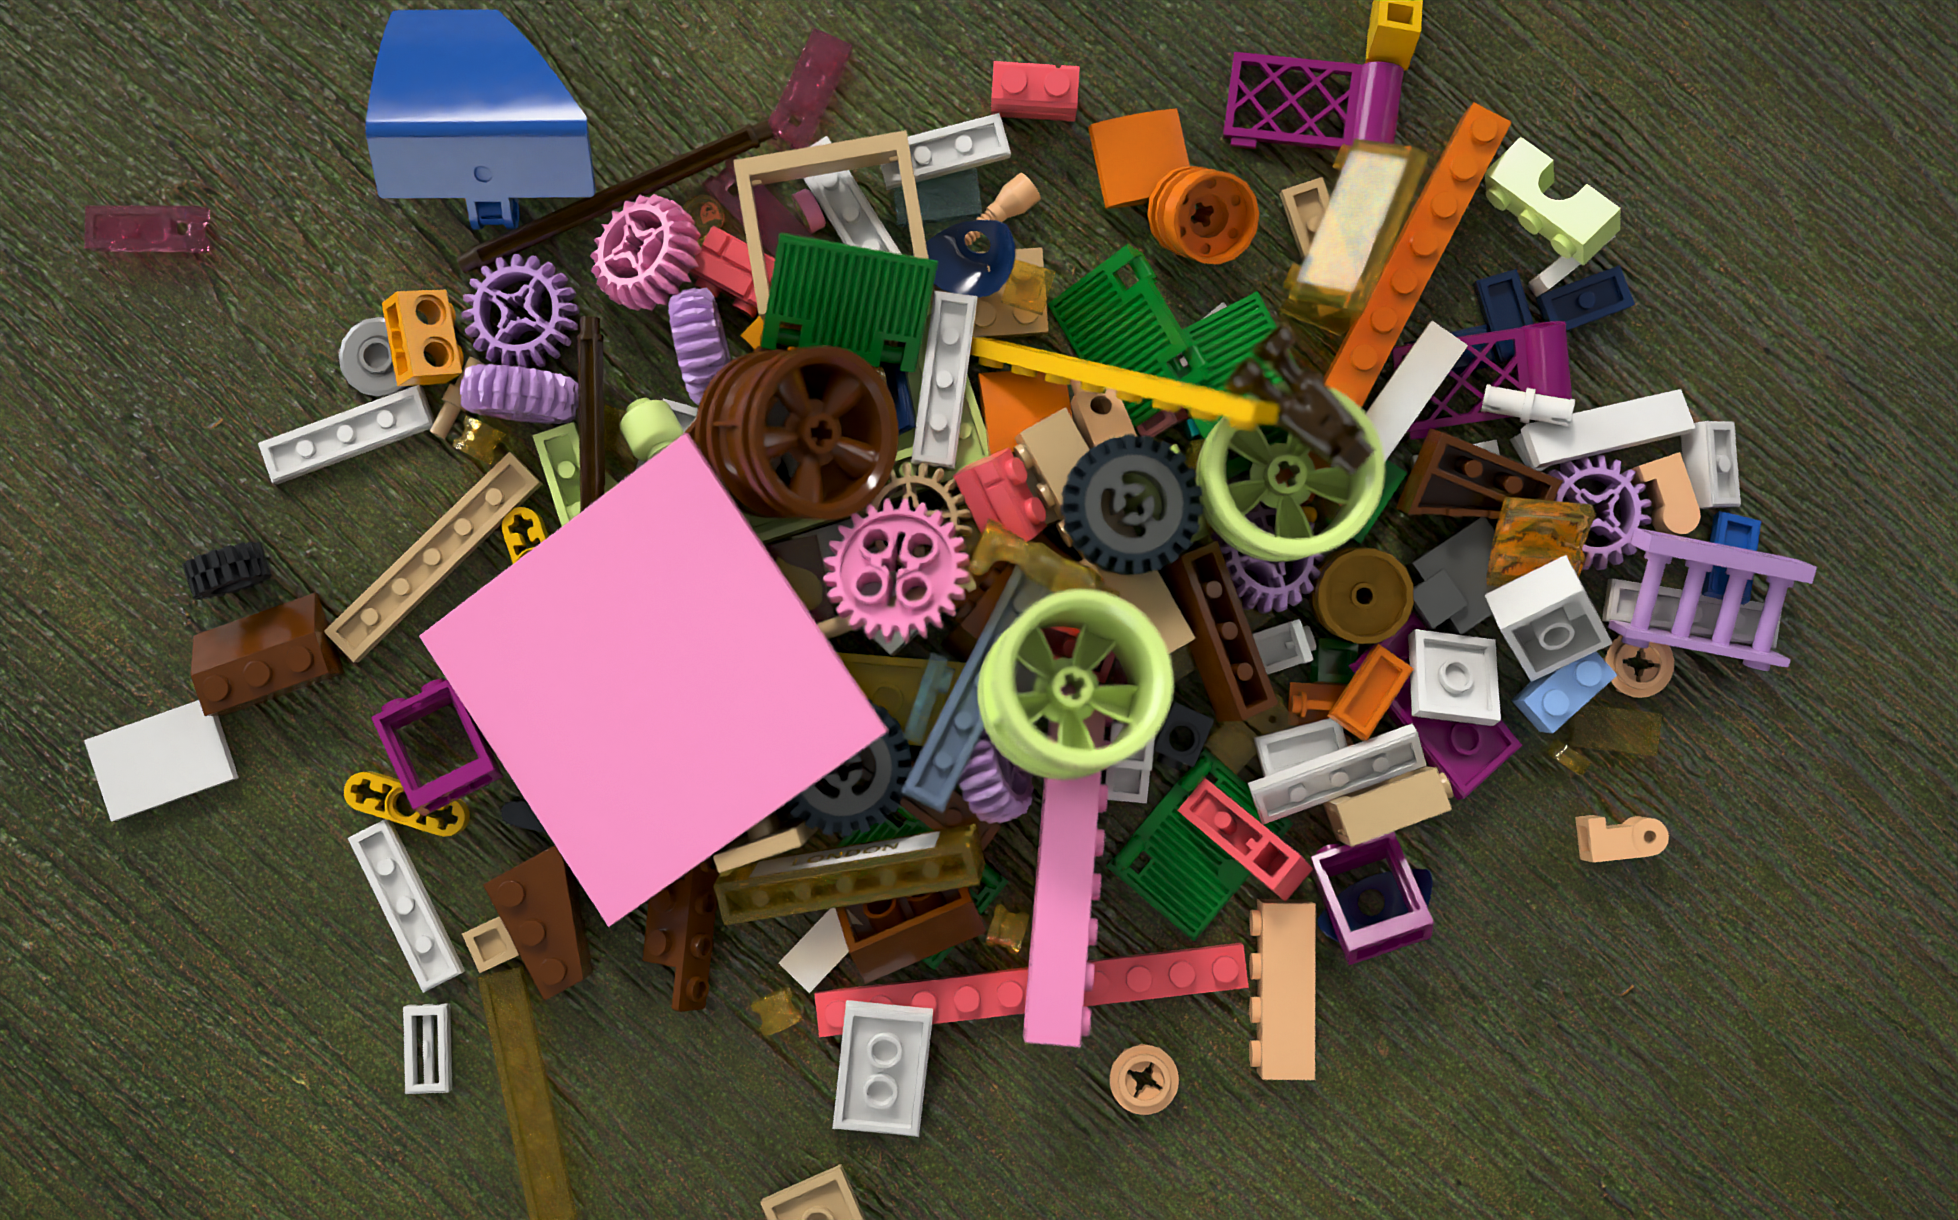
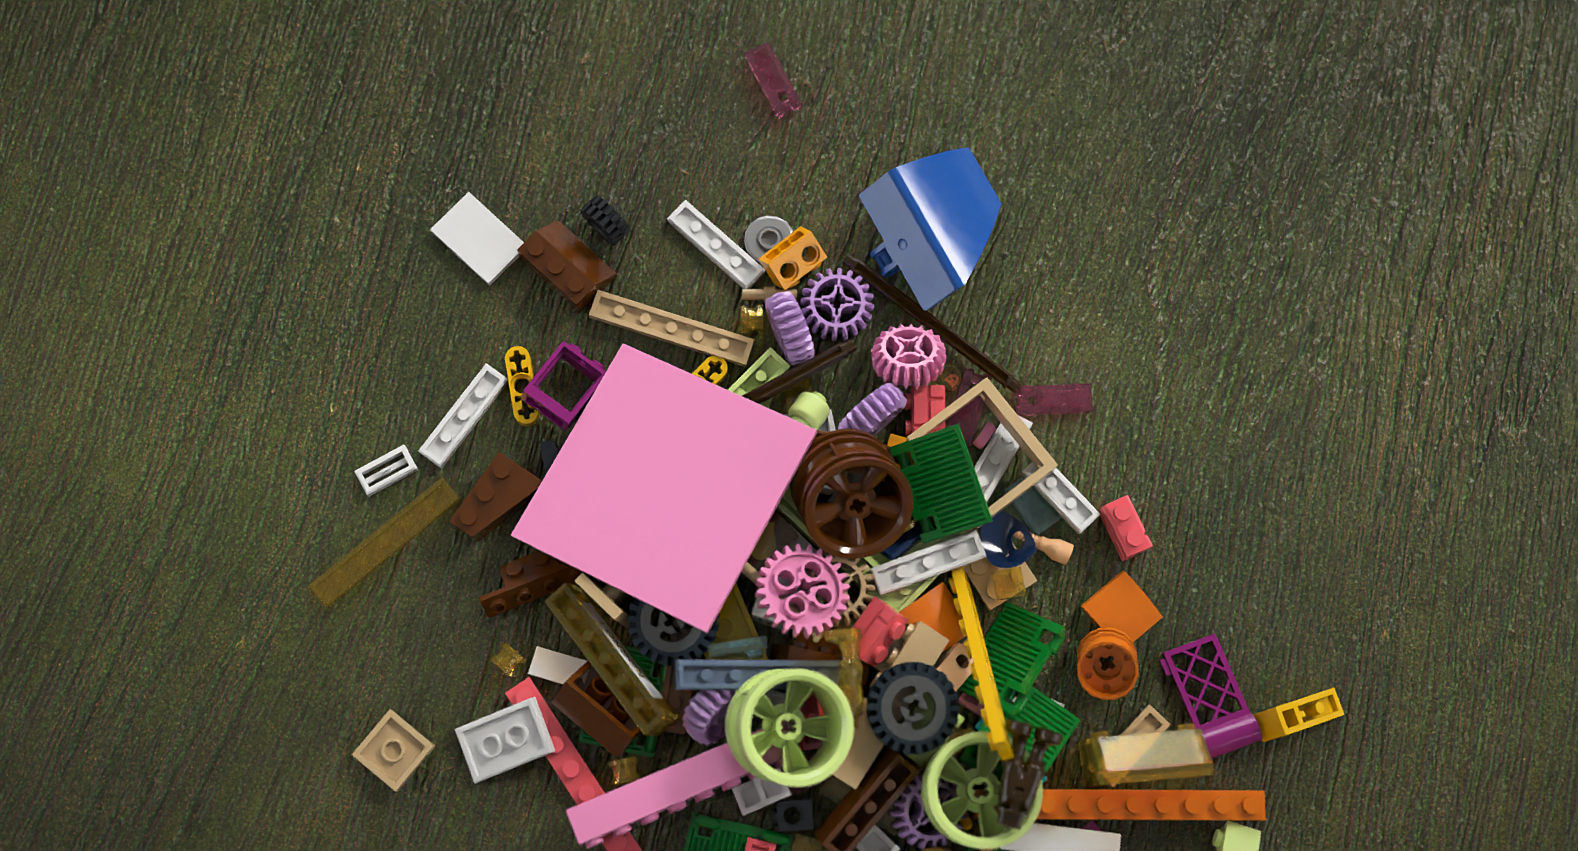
camera: 55 degrees right, 10 degrees down
tan plate [462,916,520,973] -> none

